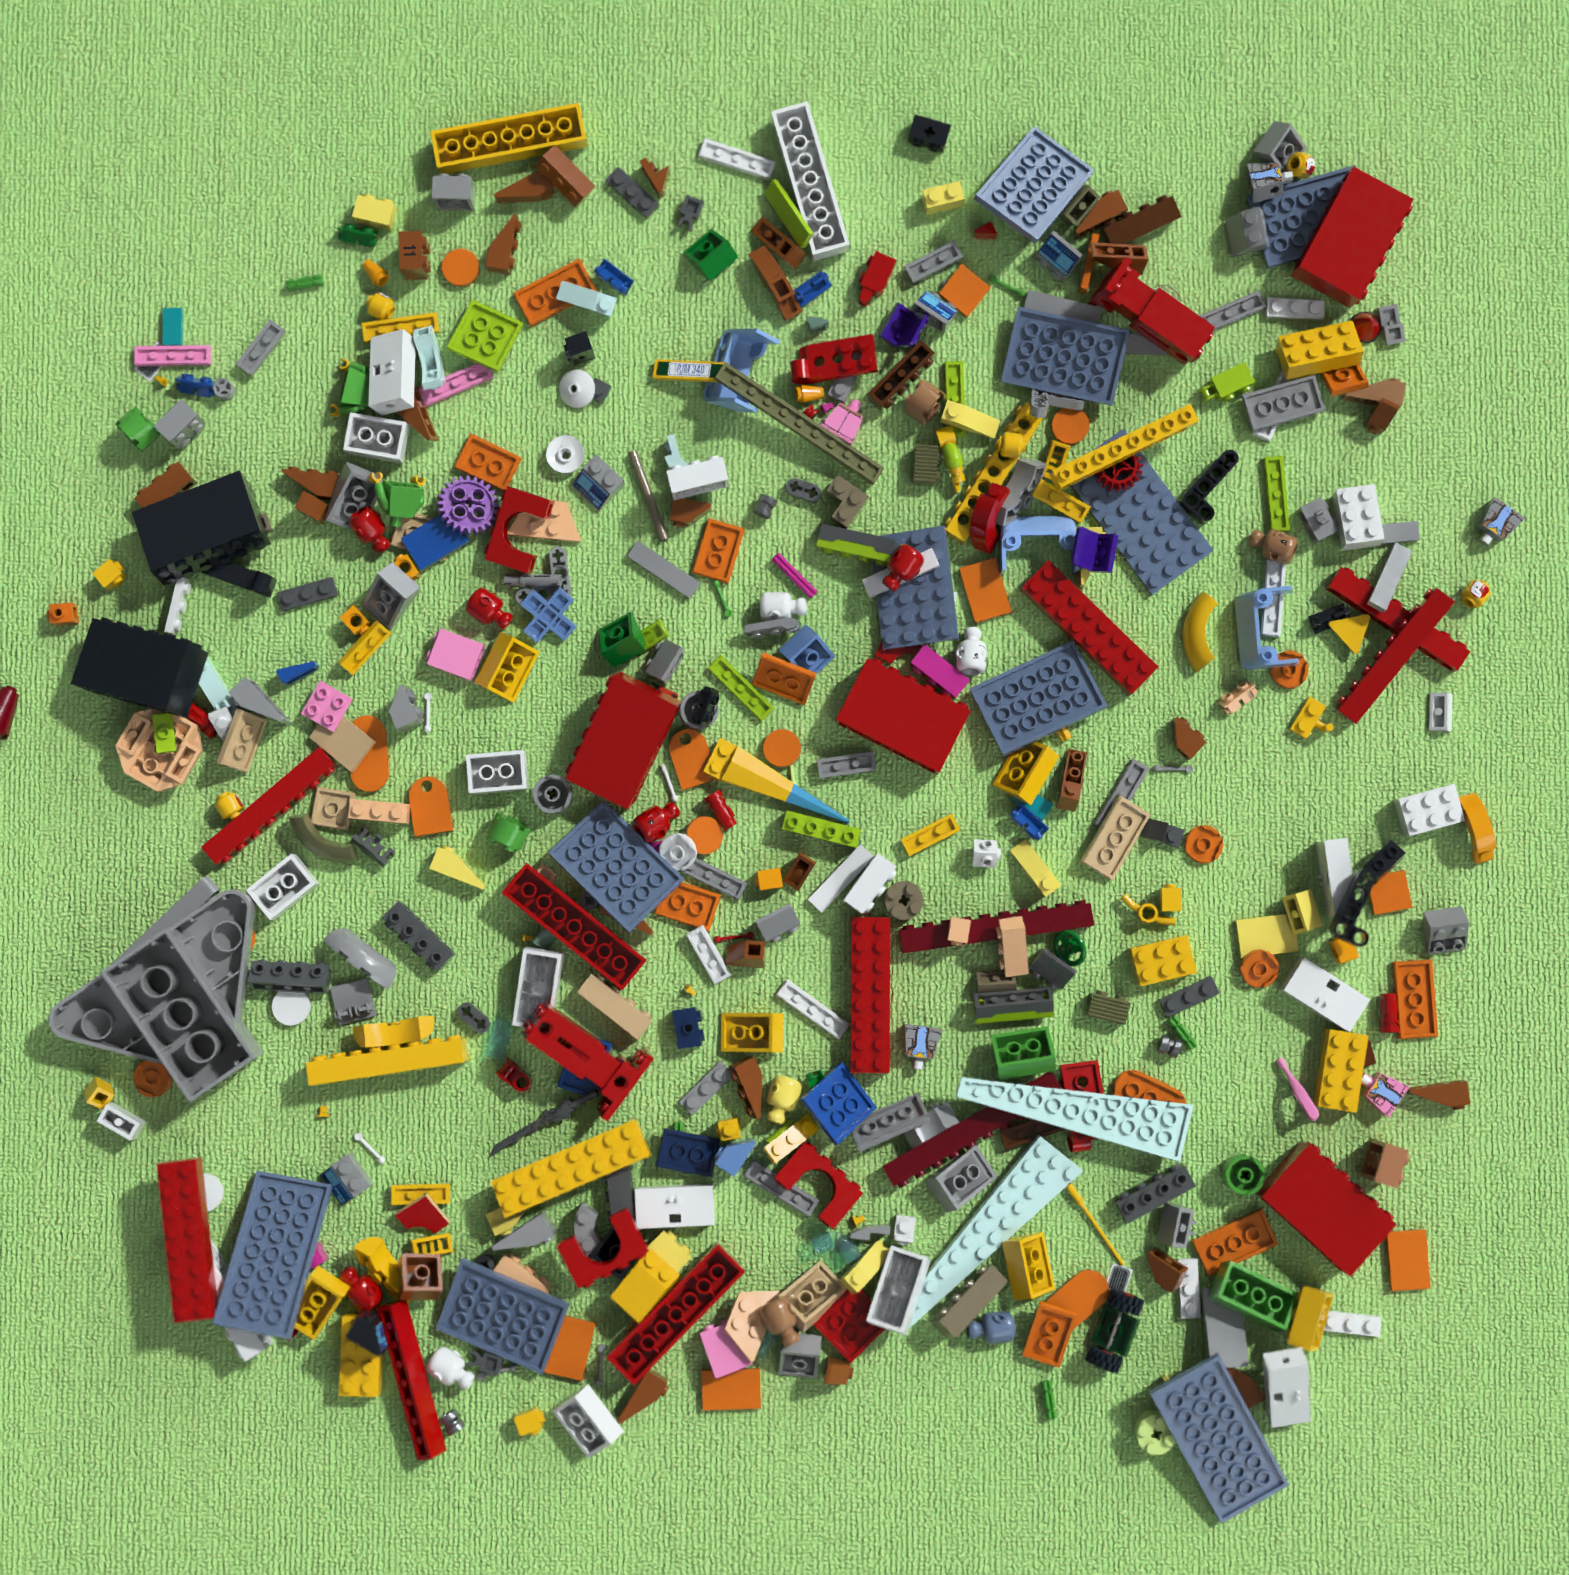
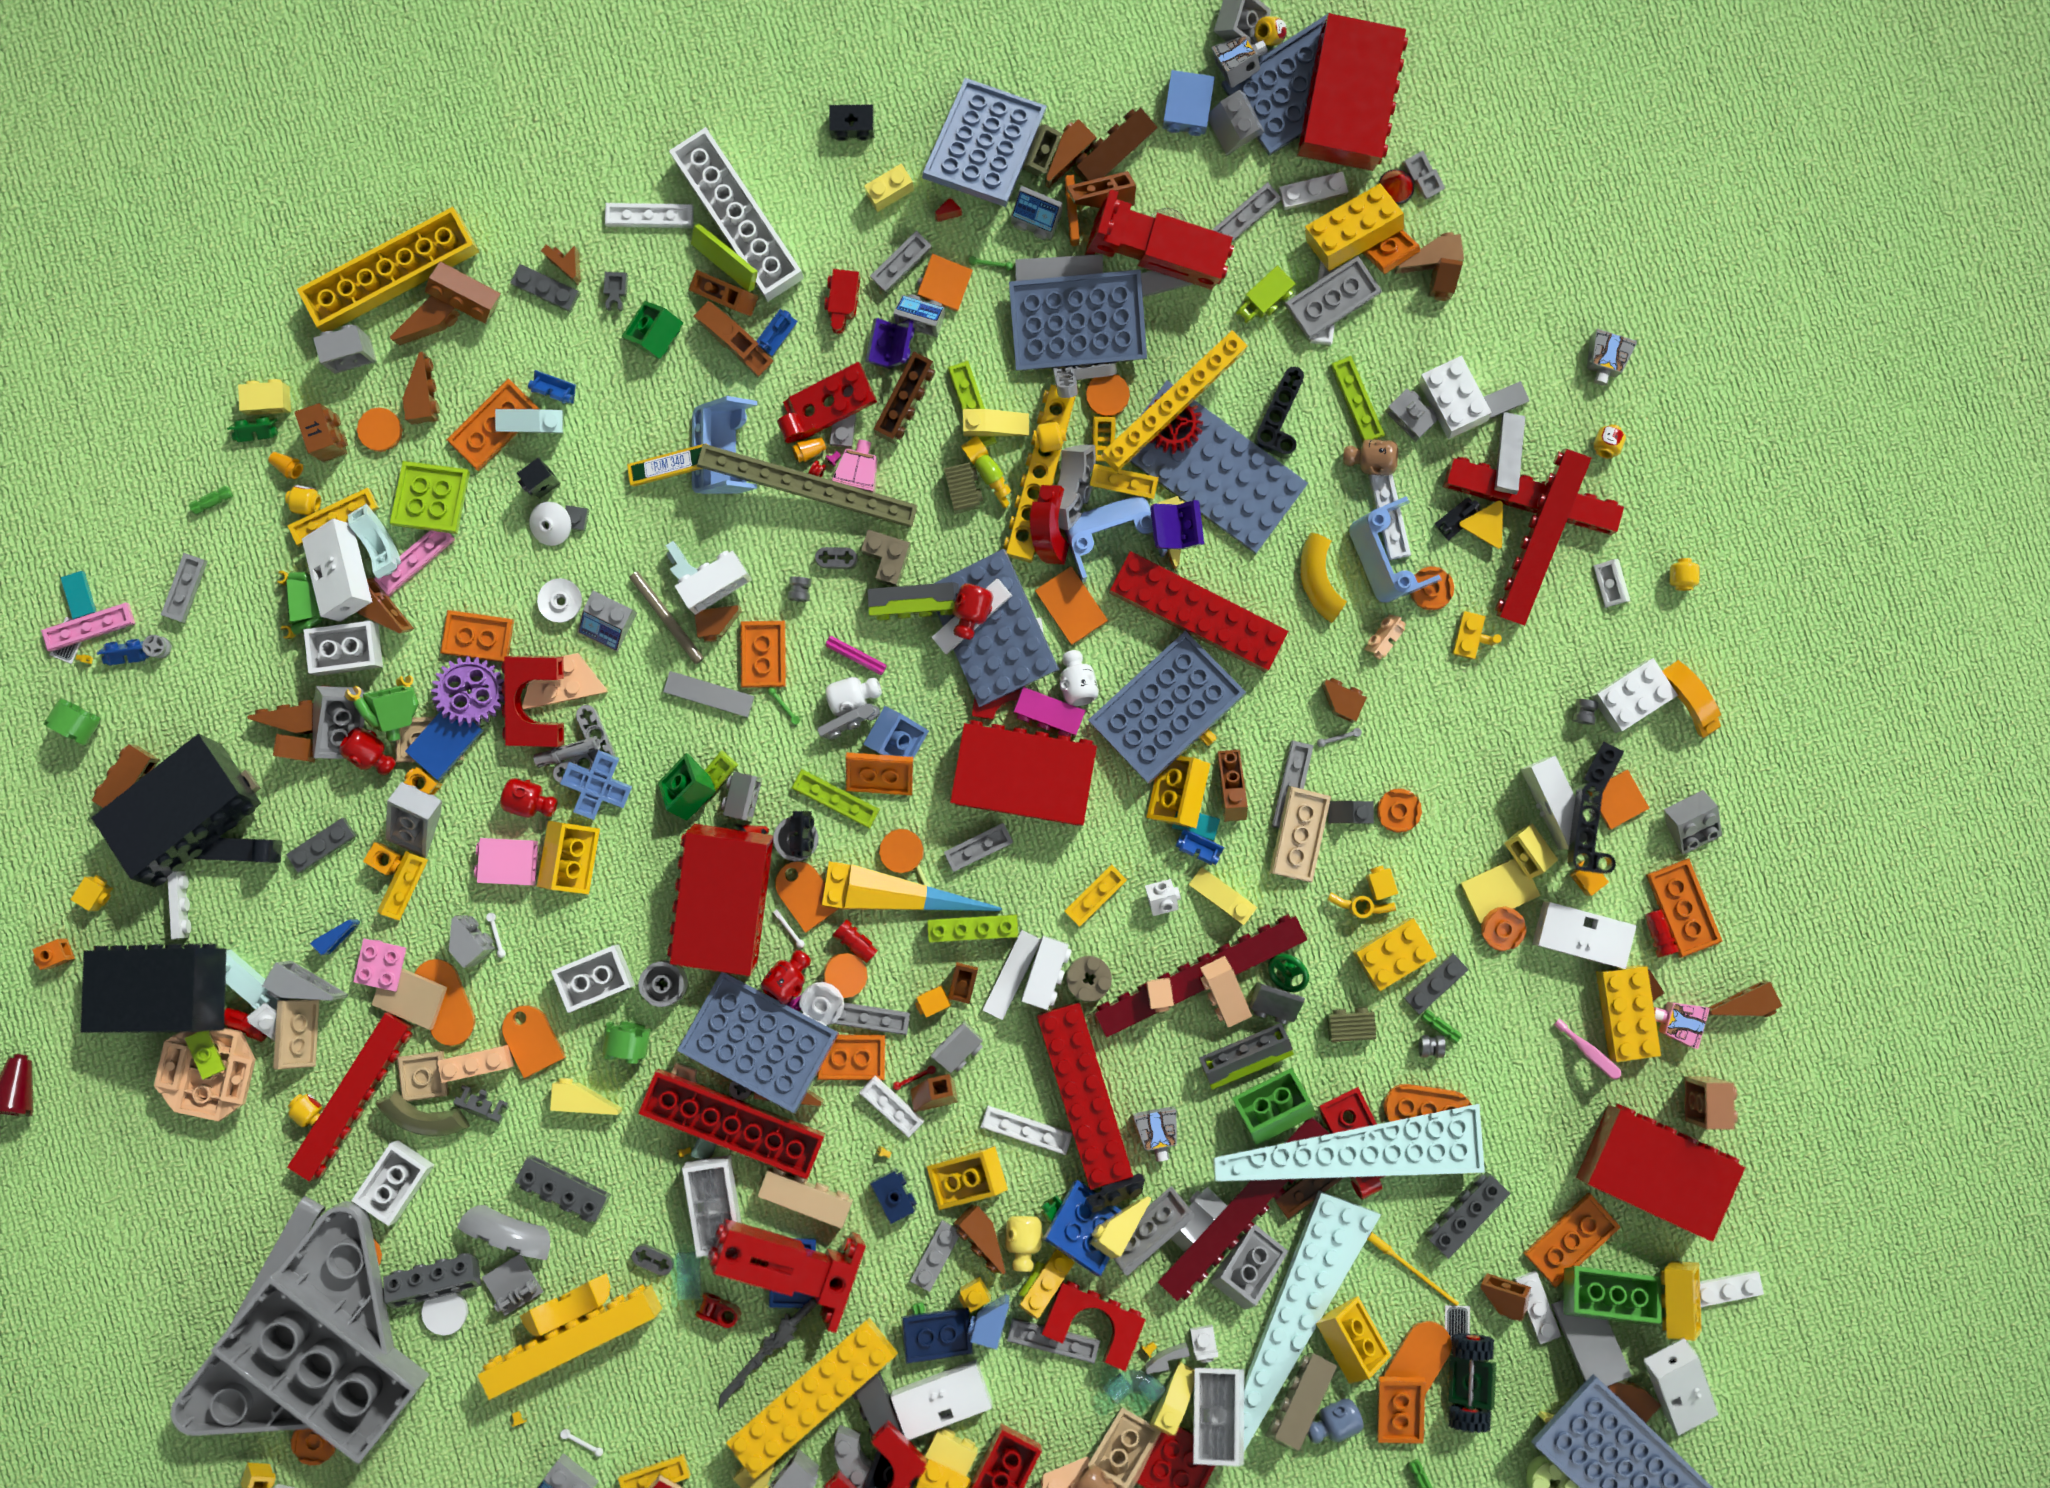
camera: 20 degrees left, 0 degrees up
light grey brick [154,399,206,450] -> none
sand green slope [806,316,829,334] -> none
medium nougat brick [904,379,946,425] -> none
dark tan panel [976,970,1017,994] -> none
light grey brick [1157,1203,1197,1248] -> none
bright green brick [1221,1154,1265,1195] -> none
orange tile [1386,1229,1431,1291] -> none
none -> black hinge [1085,1173,1145,1213]
none -> light yellow slope [1090,1197,1151,1259]
none -> medium blue panel [1163,70,1215,136]
none -> flat silver wheel [1572,699,1599,725]
none -> yellow head [1669,558,1700,591]

